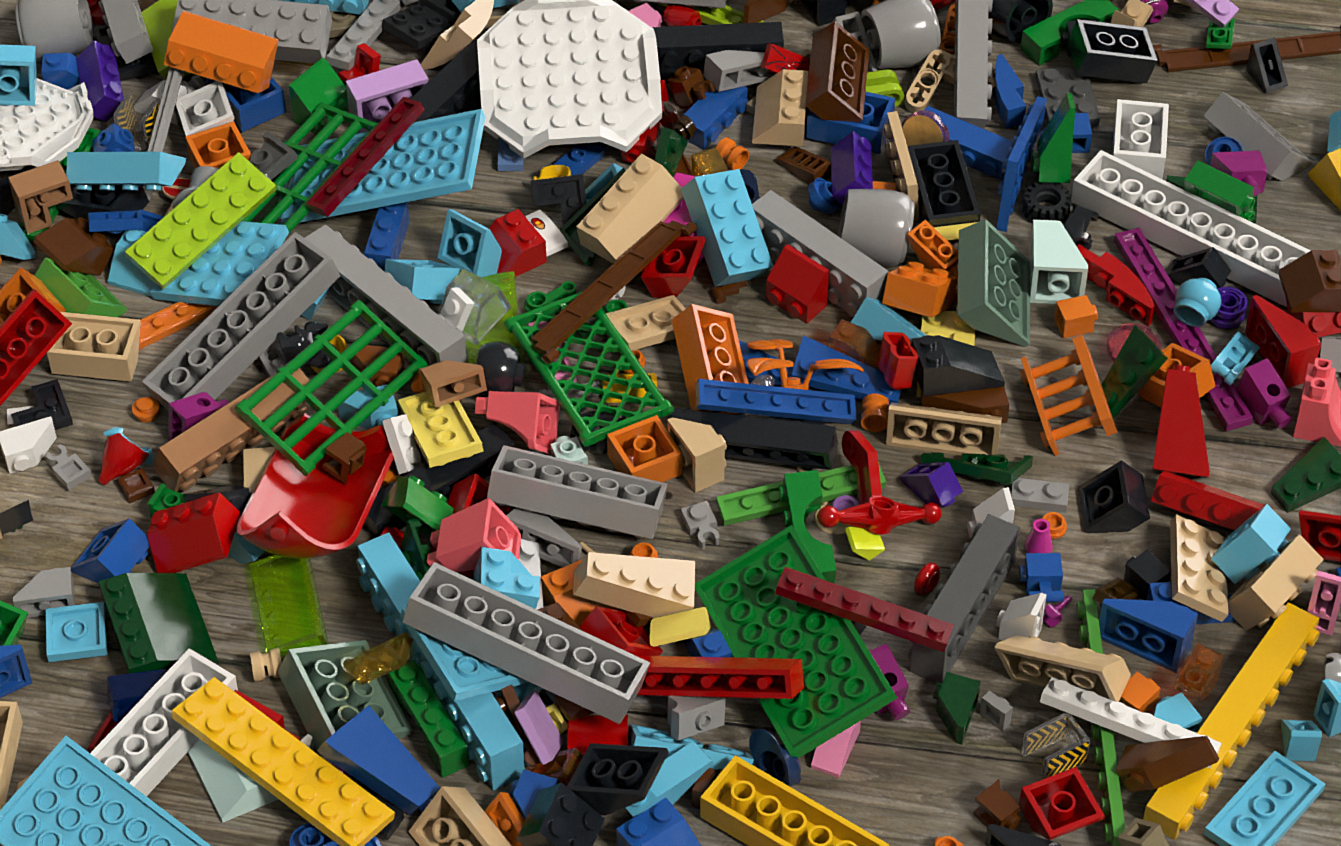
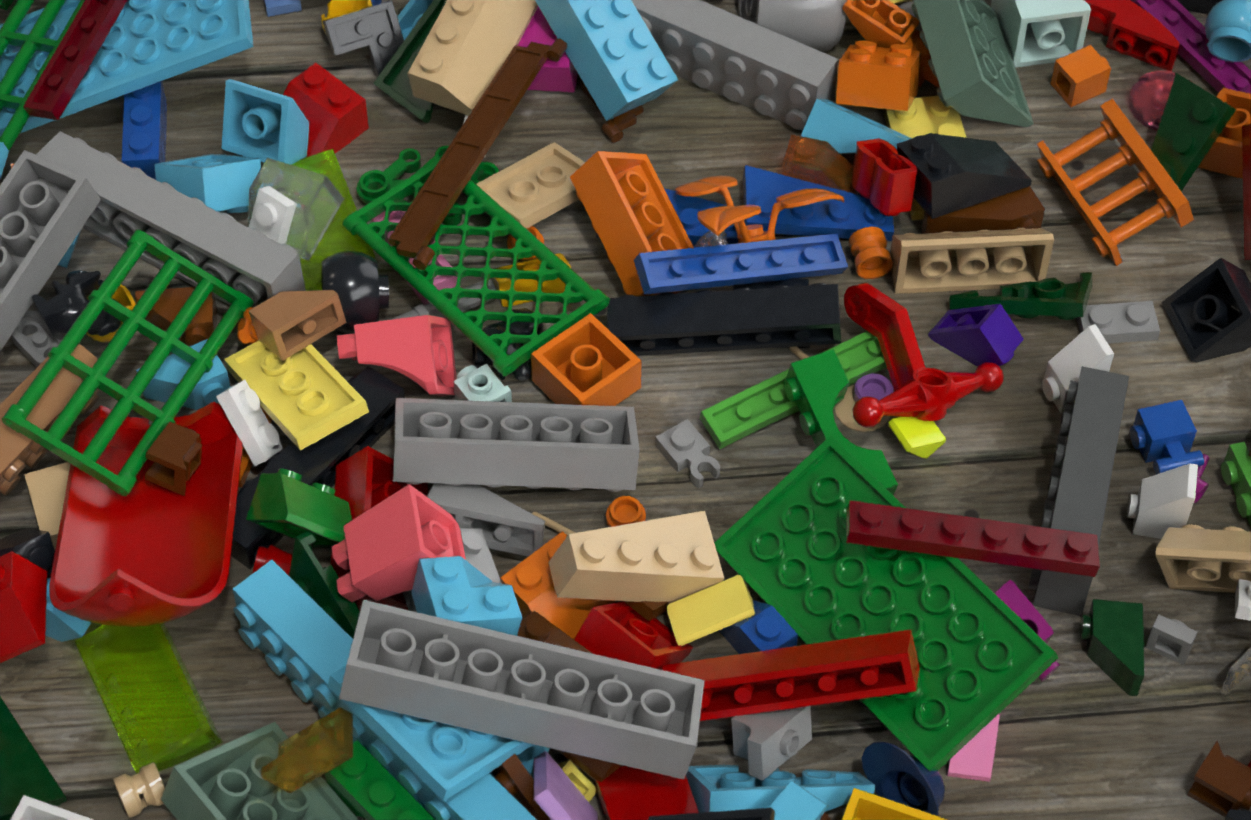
camera: 15 degrees left, 5 degrees up
white slope [525,210,569,256] -> none
red slope [641,236,706,298] -> none
tan slope [667,418,727,493] -> none
red slope [766,244,829,324] -> none
red piece [914,562,941,596] -> none
dark pink cone [1024,519,1053,553] -> none
orange plate [1041,512,1067,539] -> none

